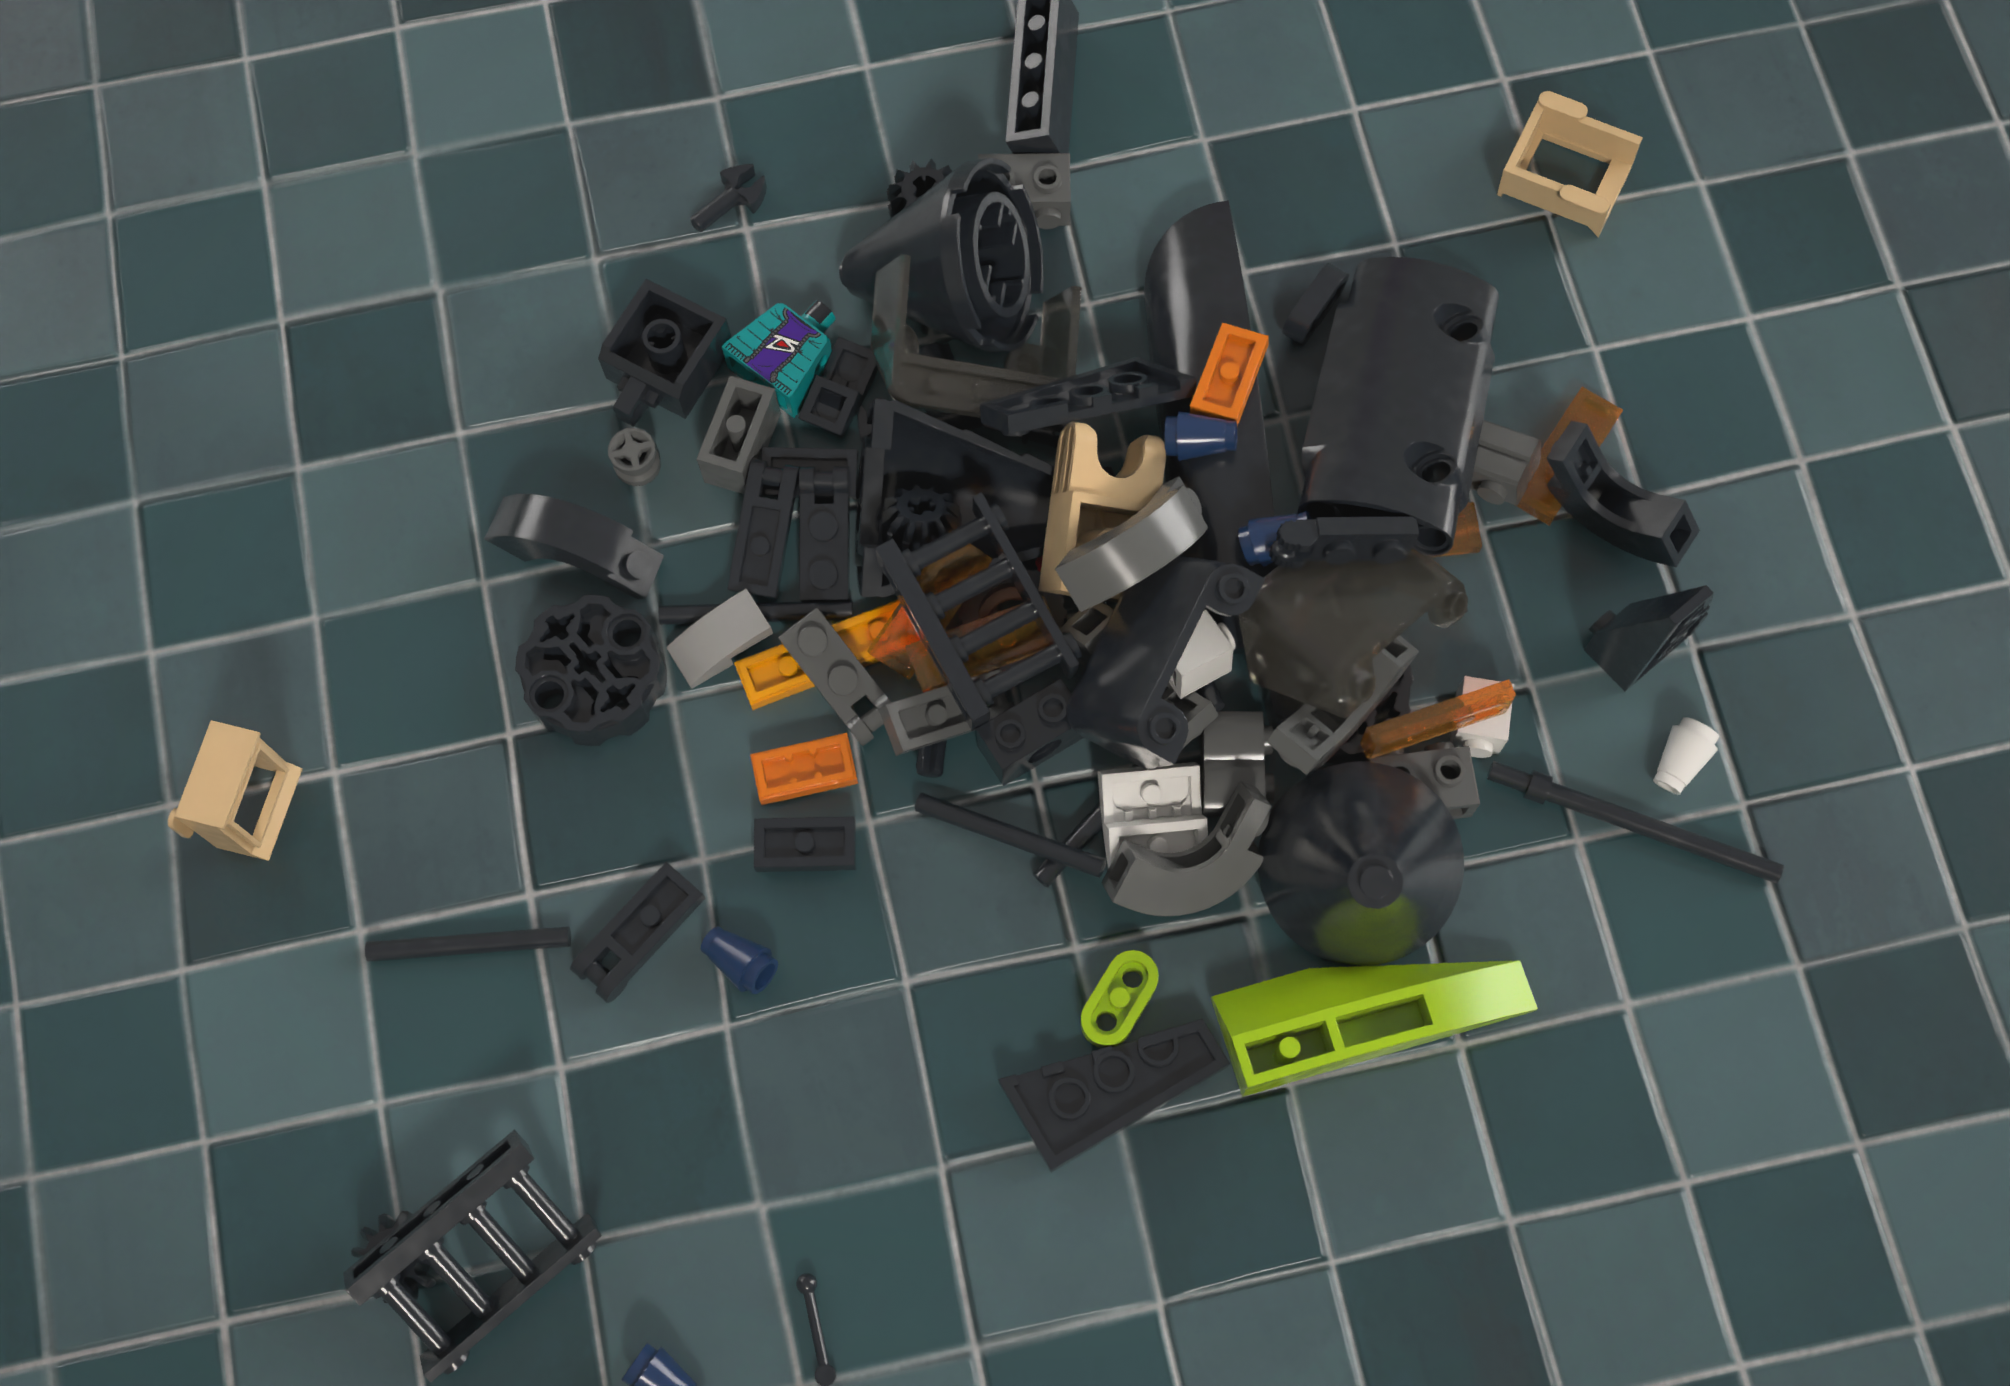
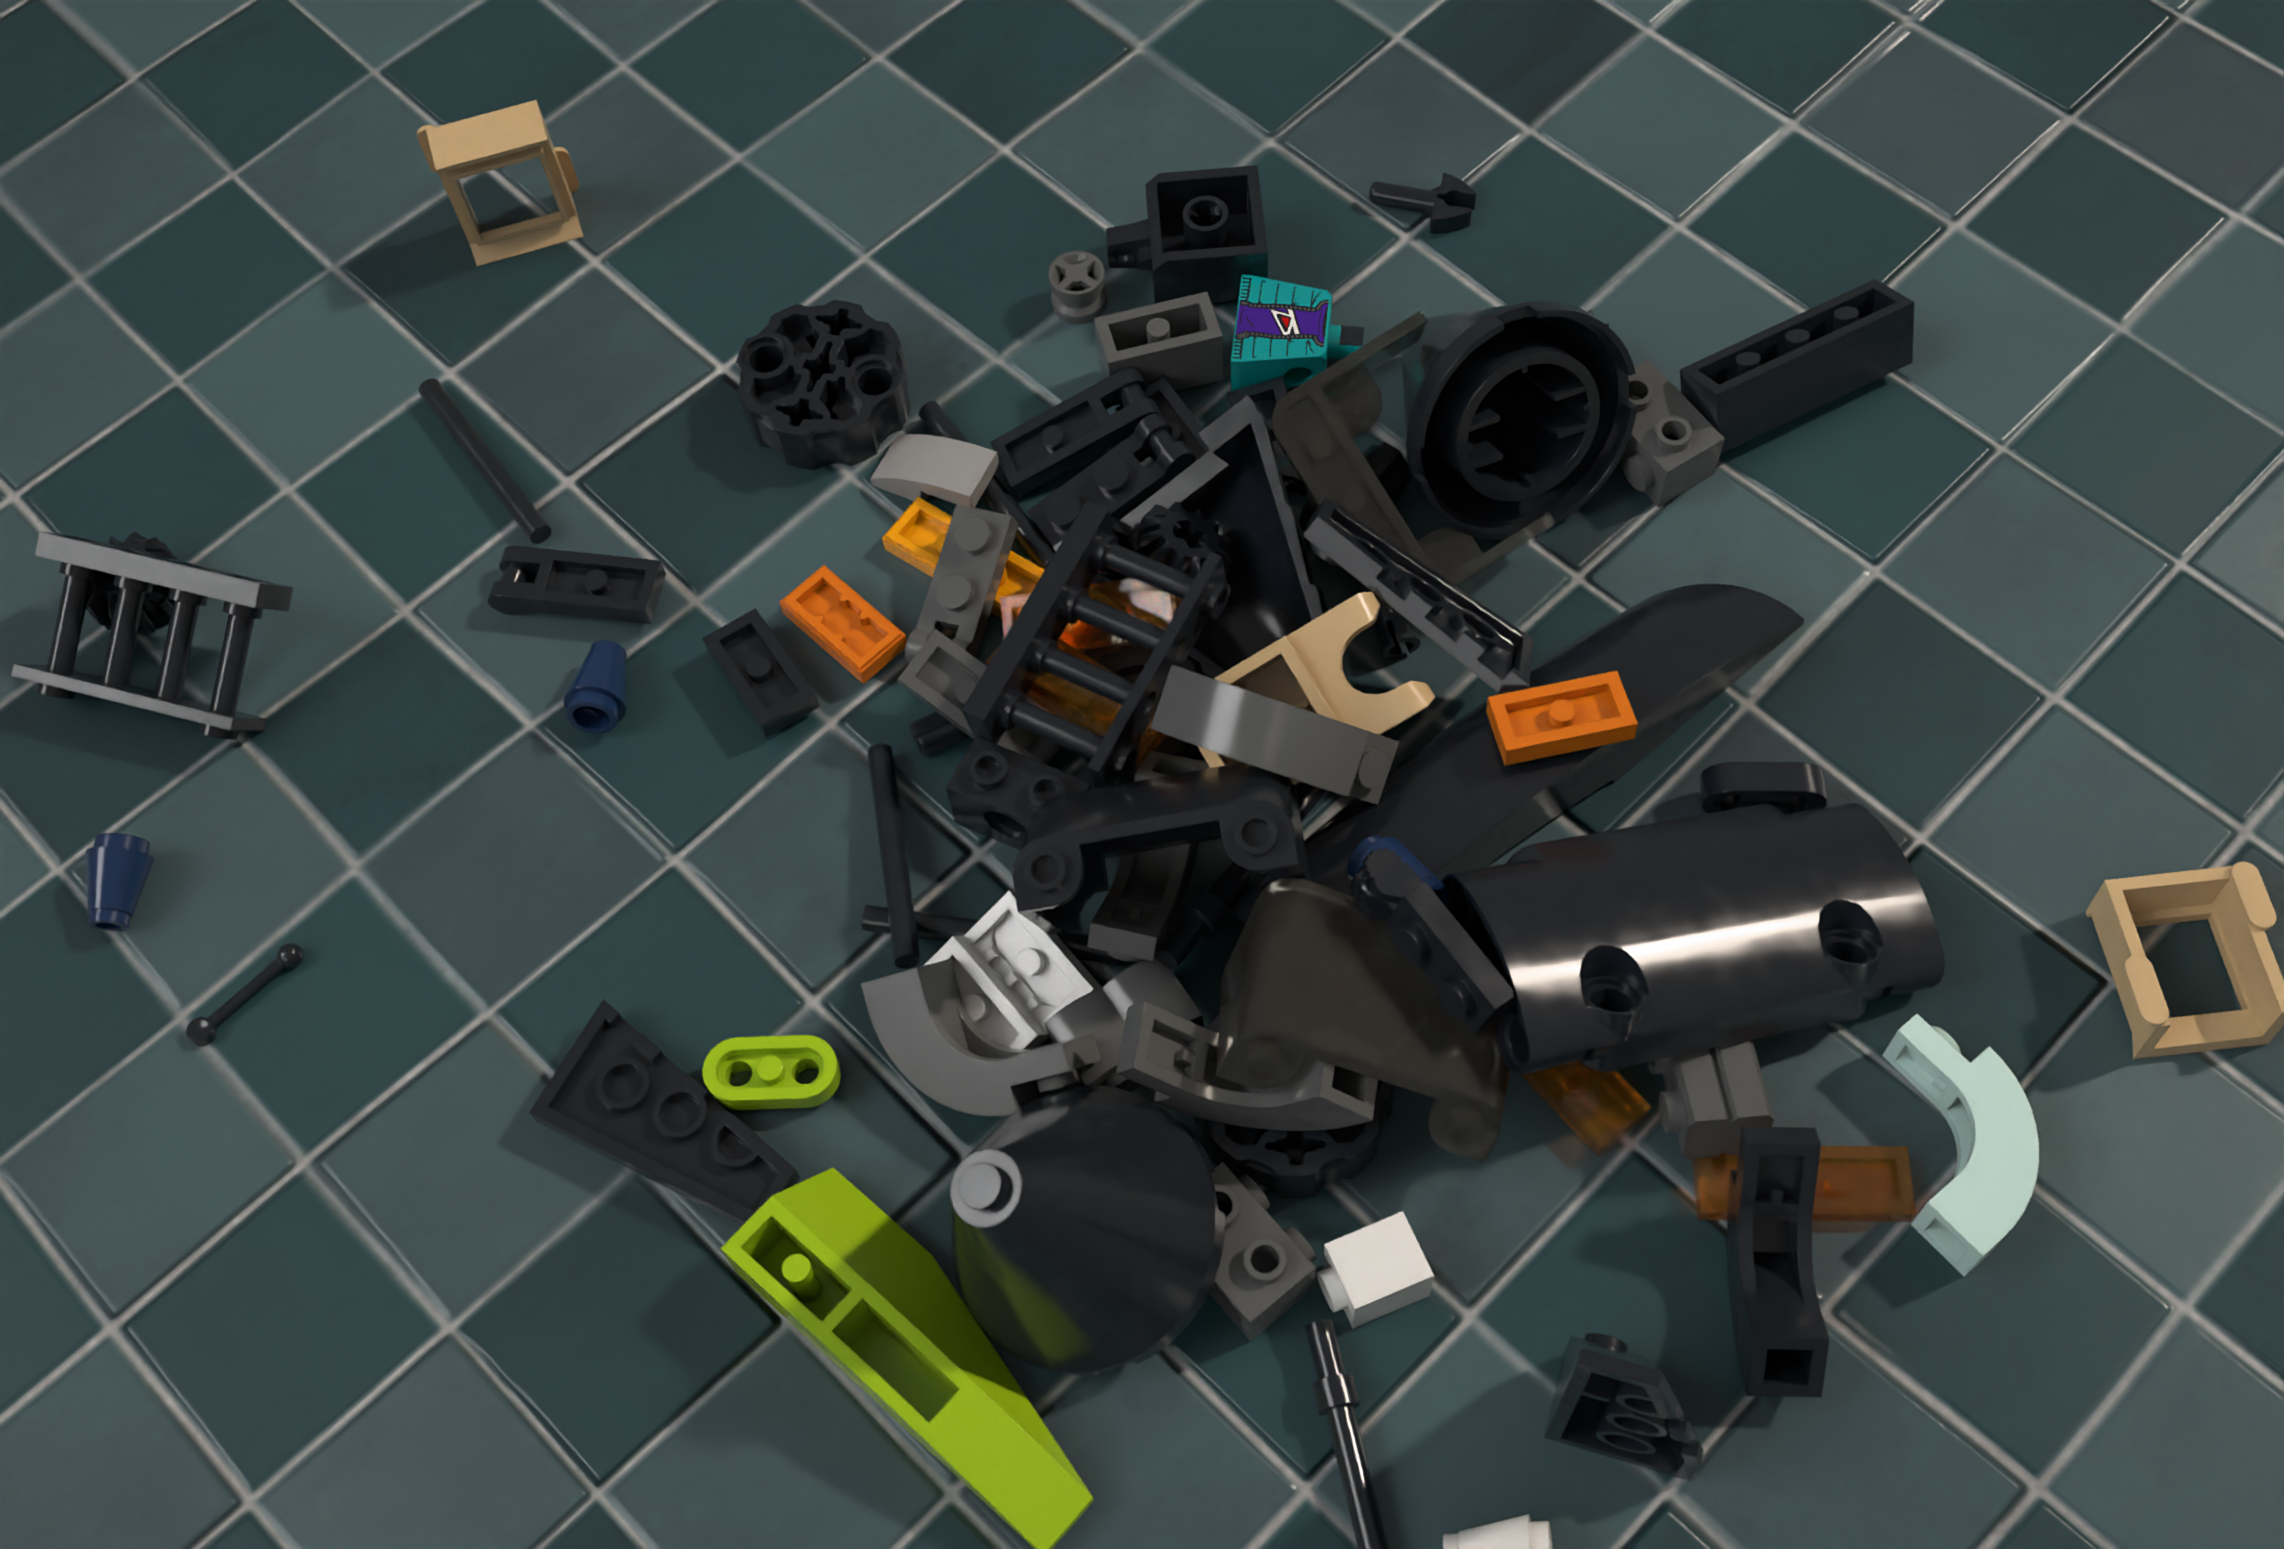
camera: 60 degrees right, 10 degrees down
black arch [484,494,664,599] -> none
dark blue cone [1165,411,1238,461] -> none
white brick [1169,610,1236,699] -> none
clear orange tile [1360,679,1516,759] -> none
none -> light aqua arch [1882,1014,2039,1277]

